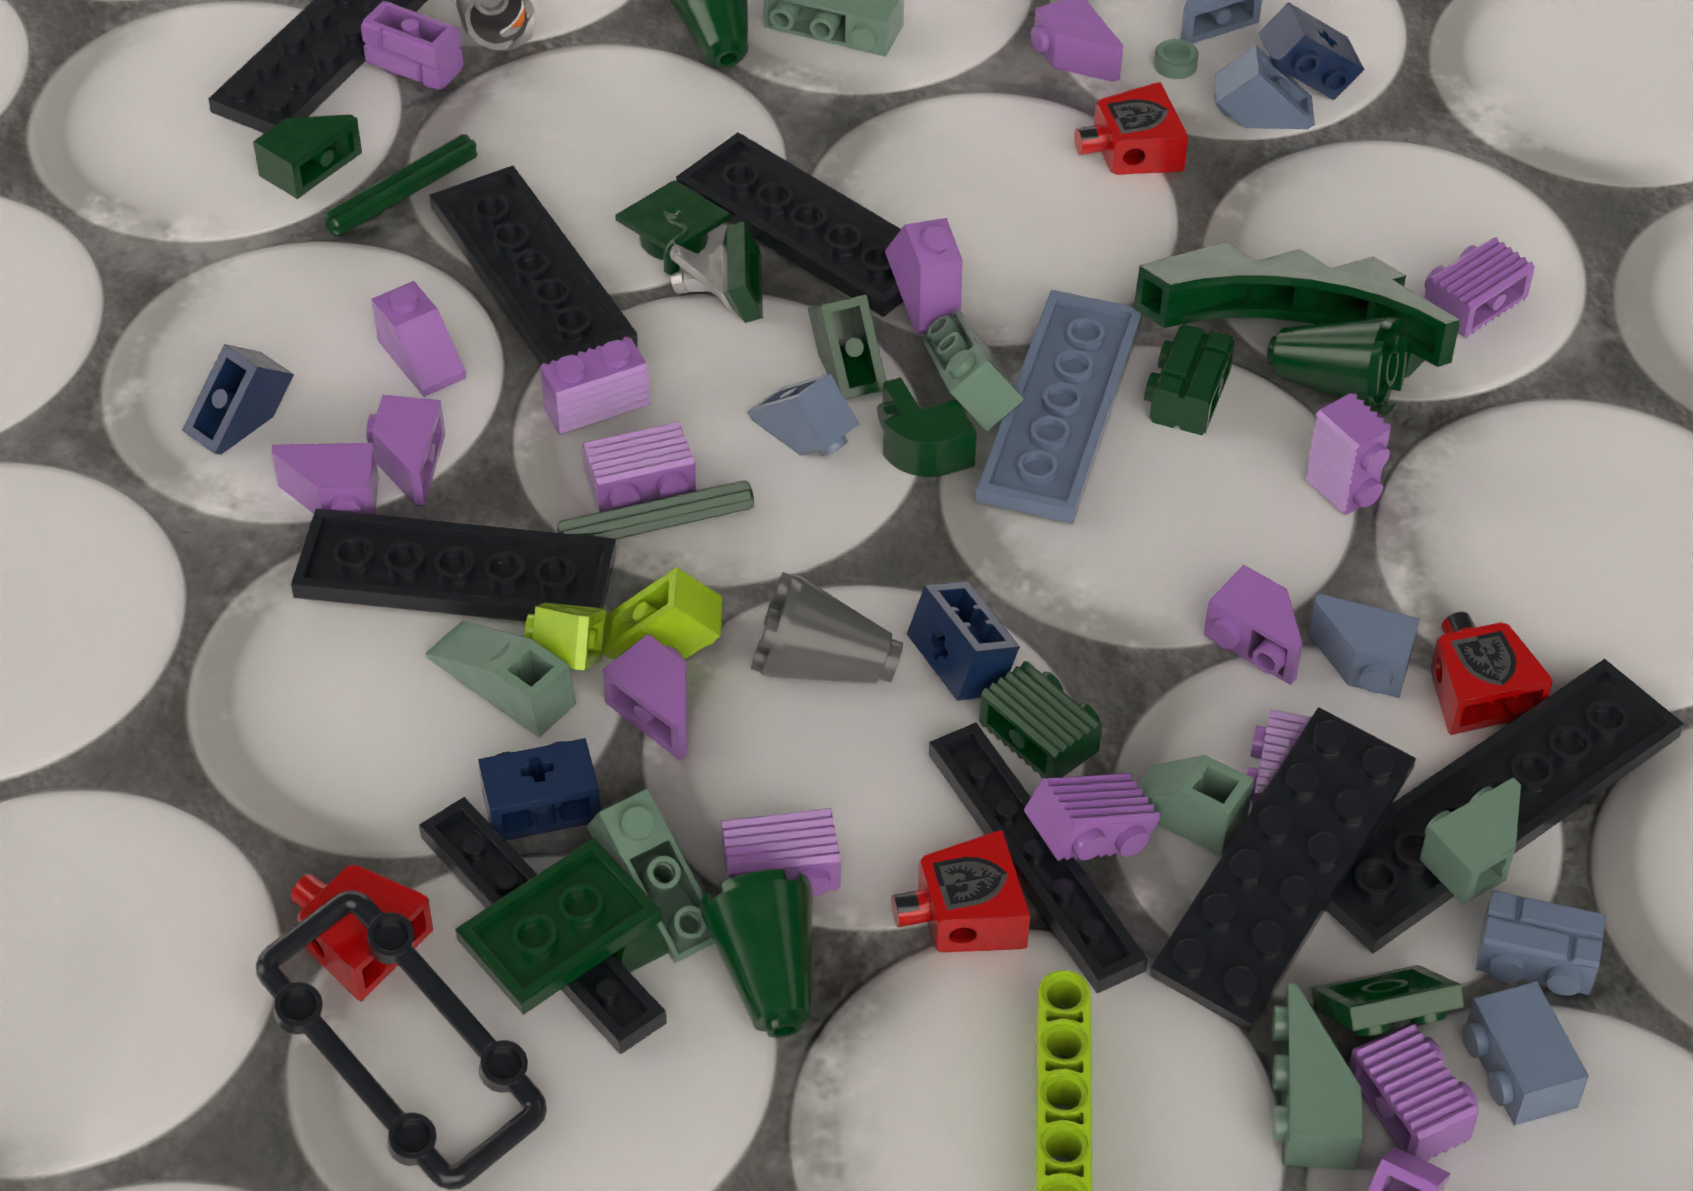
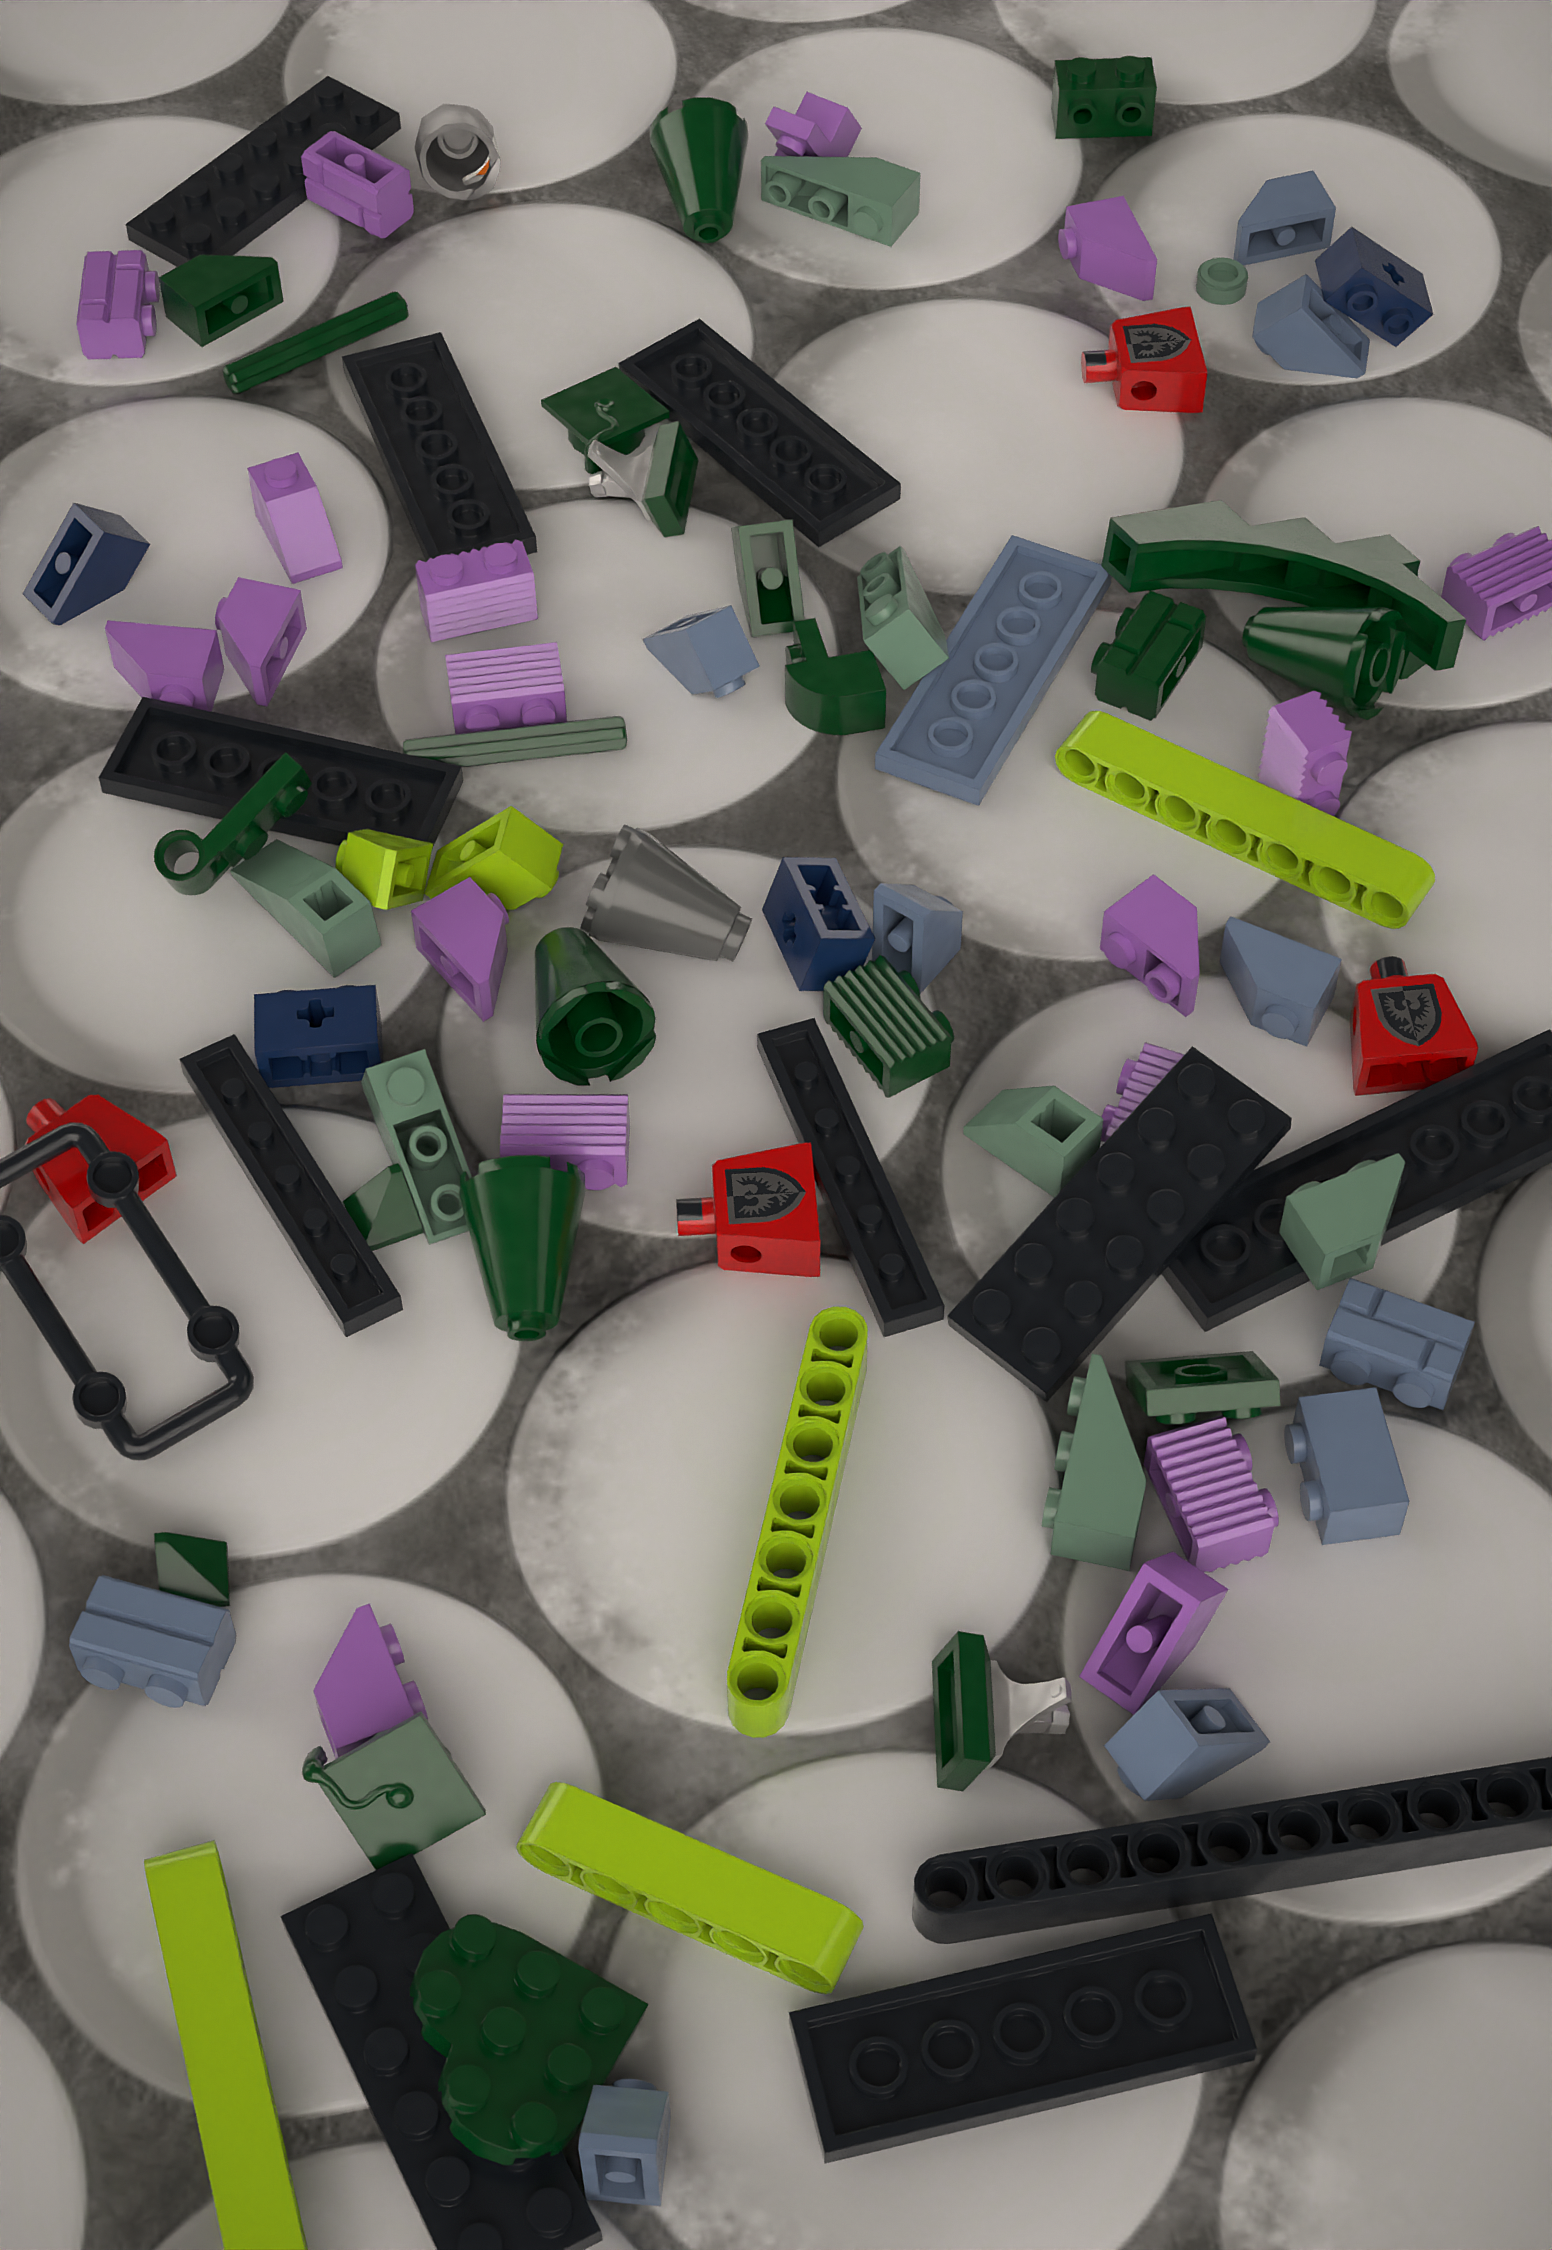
camera: 10 degrees right, 5 degrees up
dark green tile [455,838,662,1015] -> none
medium lavender slope [885,218,963,335] -> none
medium lavender brick [1024,773,1160,861] -> none
none -> medium lavender brick [76,250,160,359]
none -> dark green plate [154,752,313,895]
none -> dark green cone [534,927,656,1086]
none -> sand blue slope [872,883,963,994]
none -> lime beam [1055,711,1435,929]

